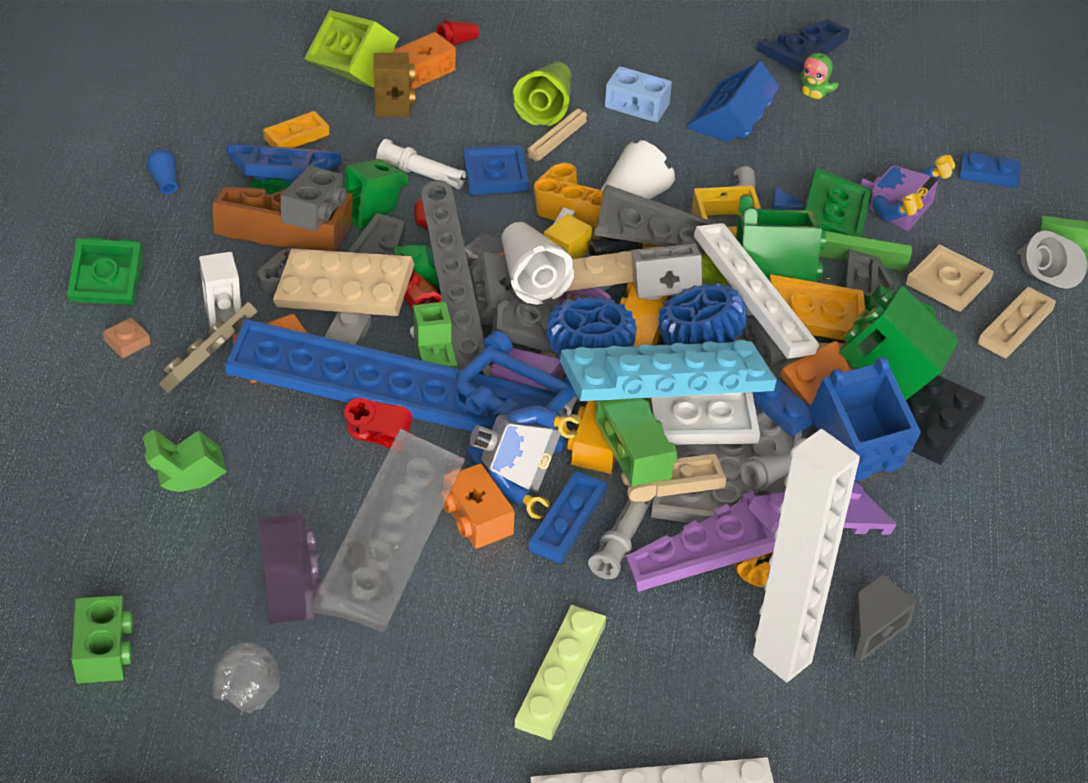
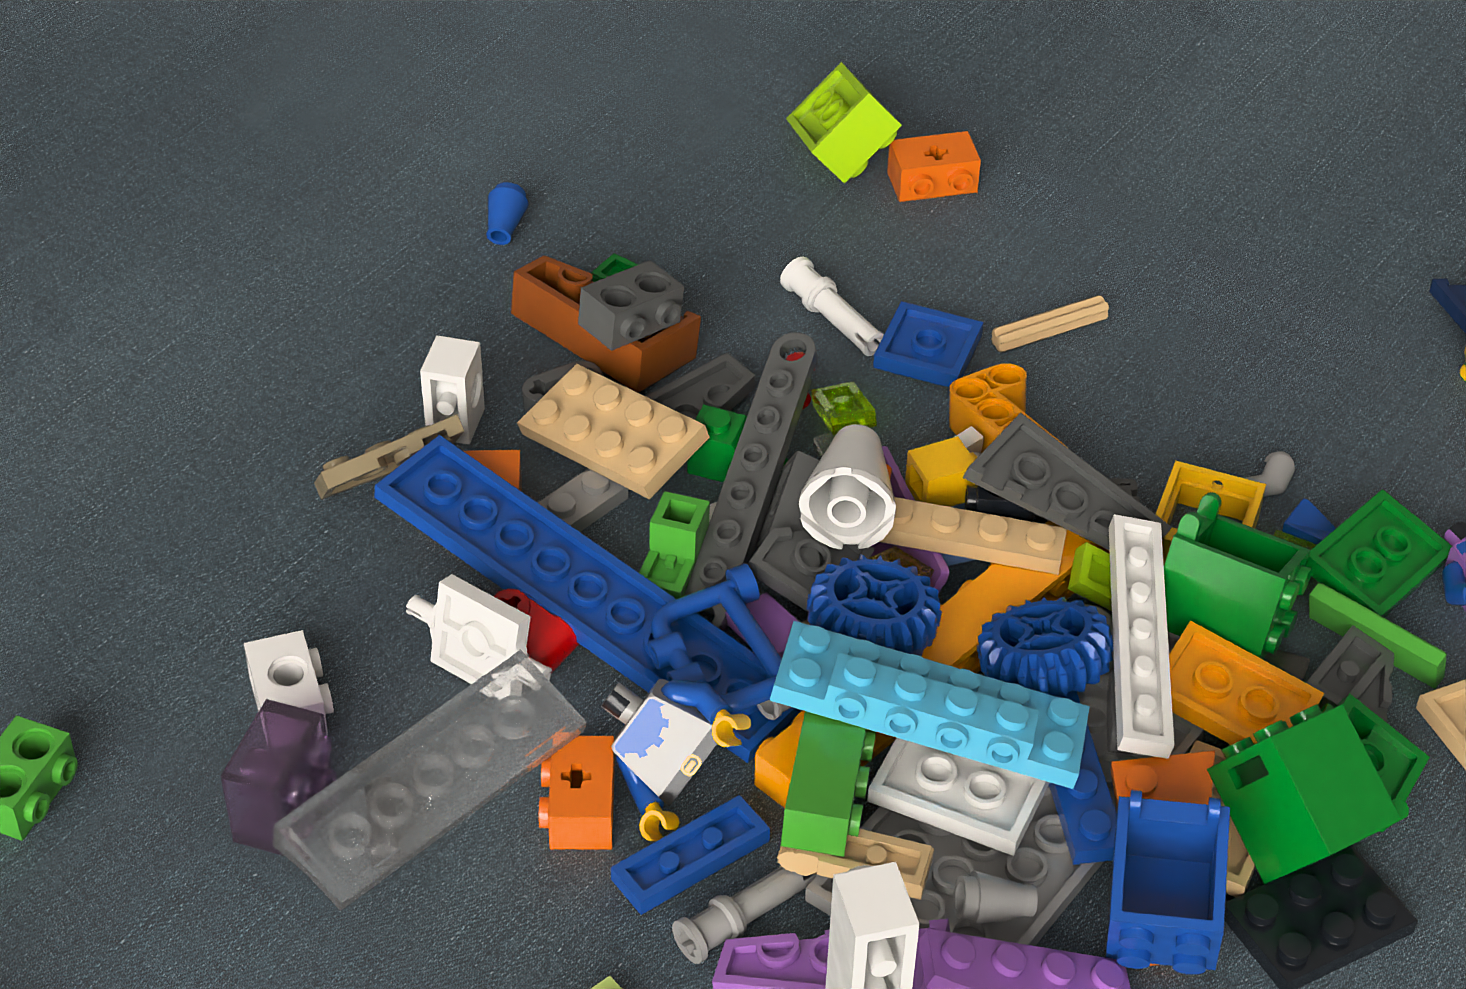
camera: 30 degrees right, 0 degrees up
green plate [67,237,145,305] -> none
nougat plate [103,317,150,358] -> none
bright green brick [143,429,227,492] -> none
clear hair [212,642,280,714] -> none
blue wing [227,143,342,183] -> none
light orange plate [263,111,330,148] -> none
green torso [344,159,409,230] -> none
pearl gold brick [374,52,415,117] -> none
red piece [404,270,442,309] -> none
red cone [436,20,479,46] -> none
lime cone [513,62,572,126] -> none
white cone [601,140,675,200] -> none
light blue brick [605,66,672,122] -> none
light grey brick [631,243,702,300] -> none
blue slope [687,60,780,142] -> none
none -> white brick [244,630,334,749]
none -> white plate [406,574,552,704]
none -> clear neon green plate [811,381,877,435]

